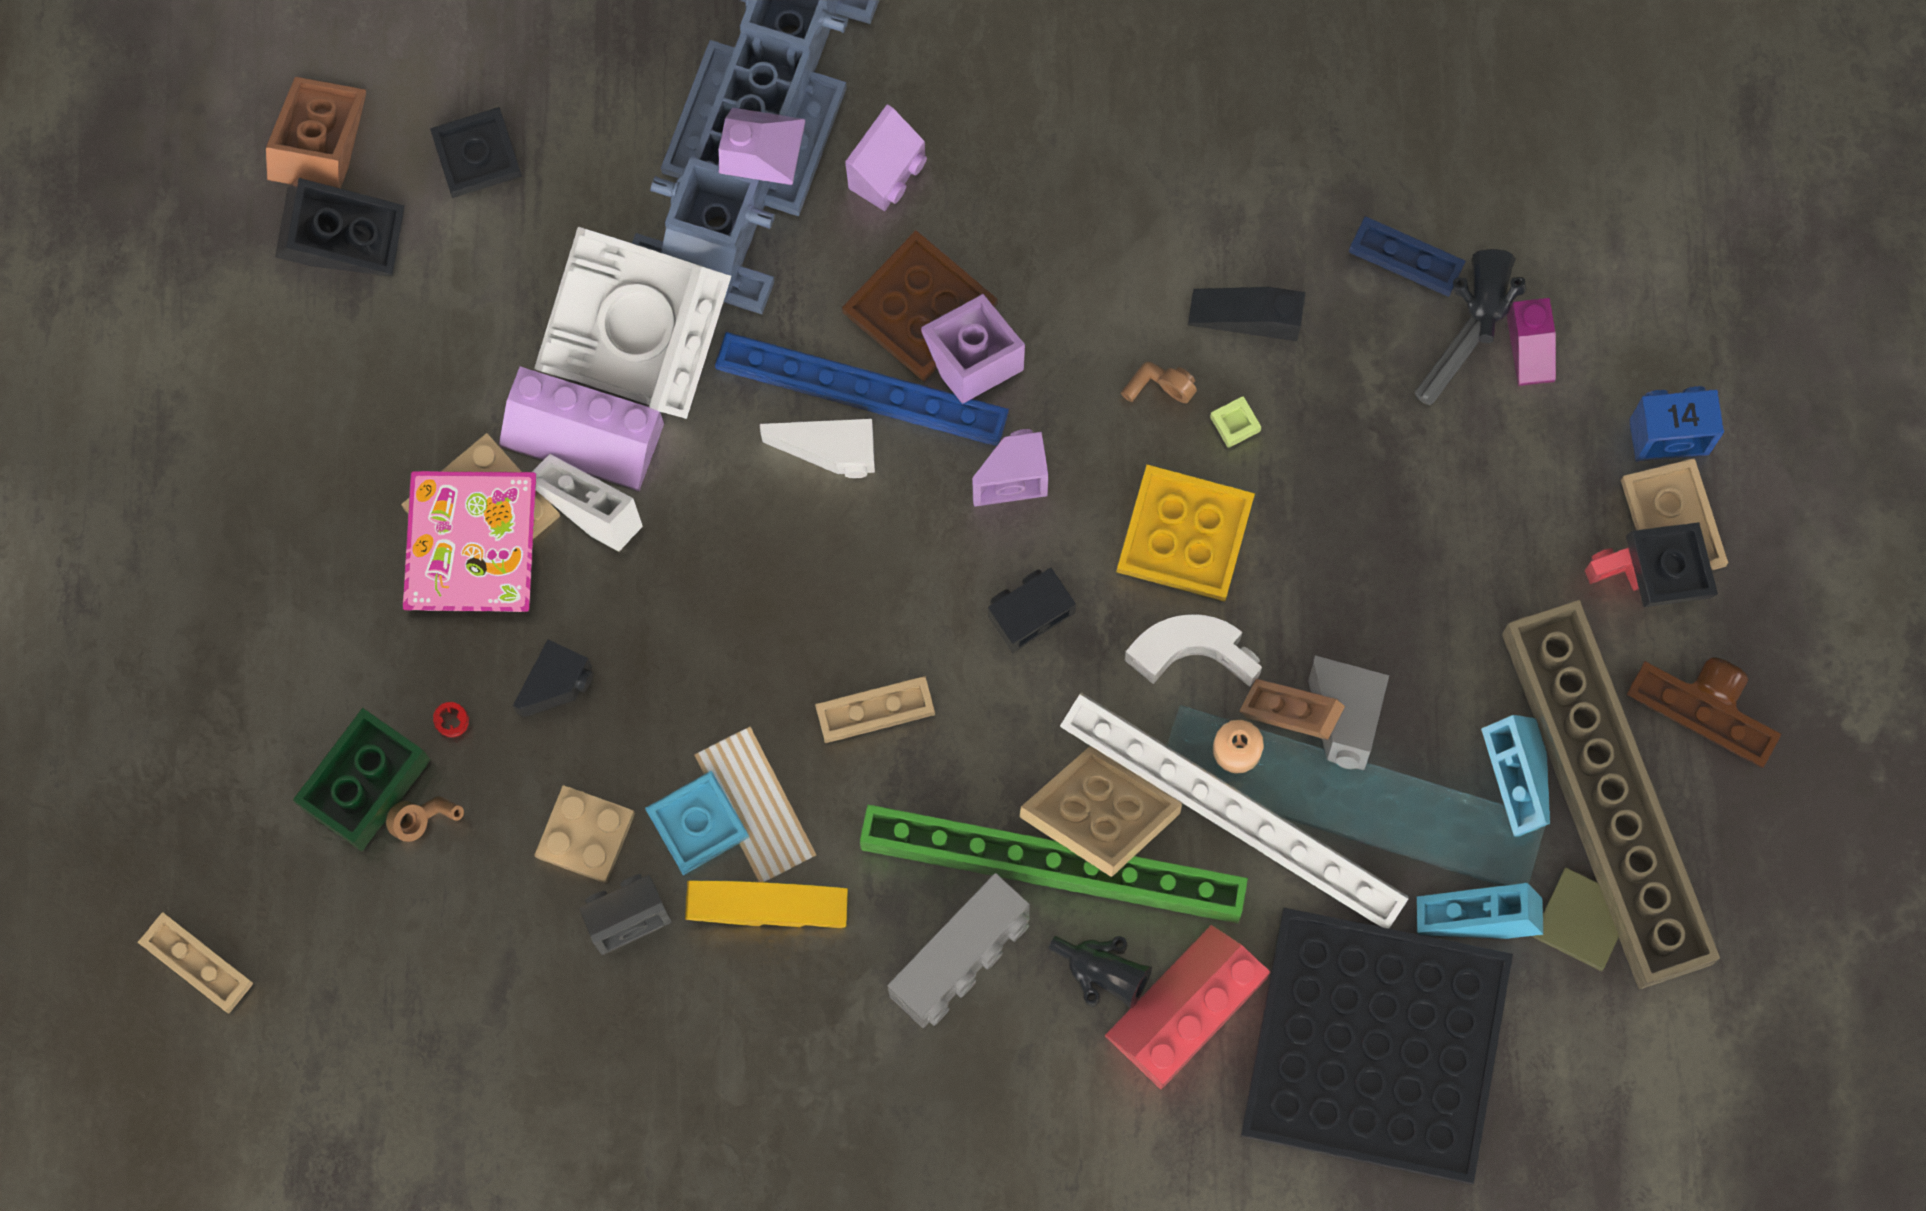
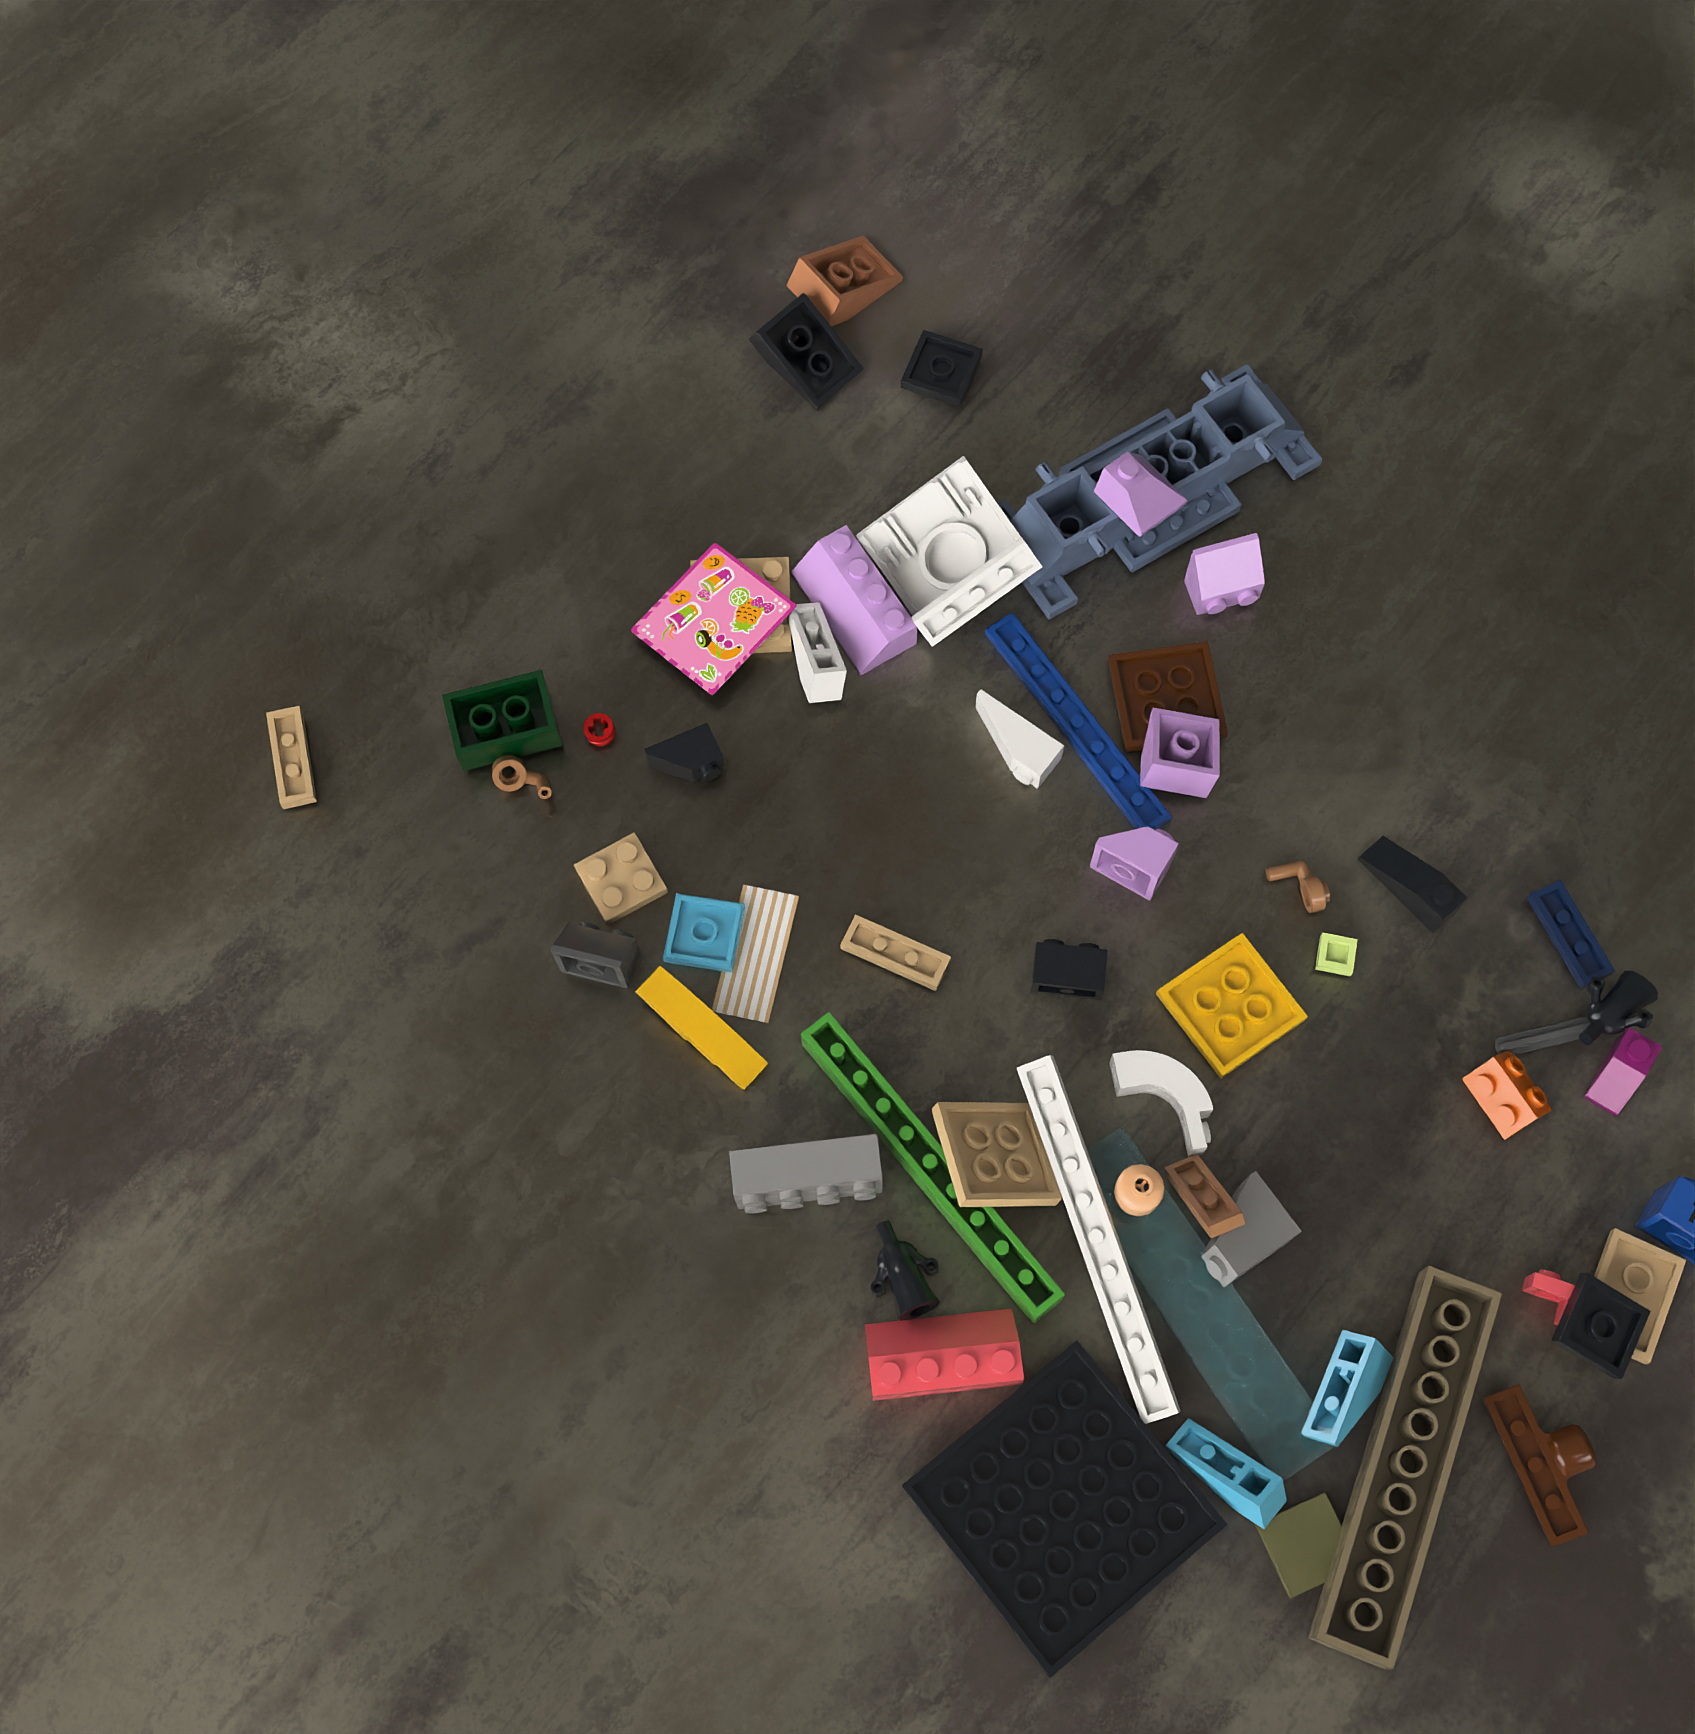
camera: 40 degrees right, 5 degrees down
none -> bracket [1462,1050,1551,1140]

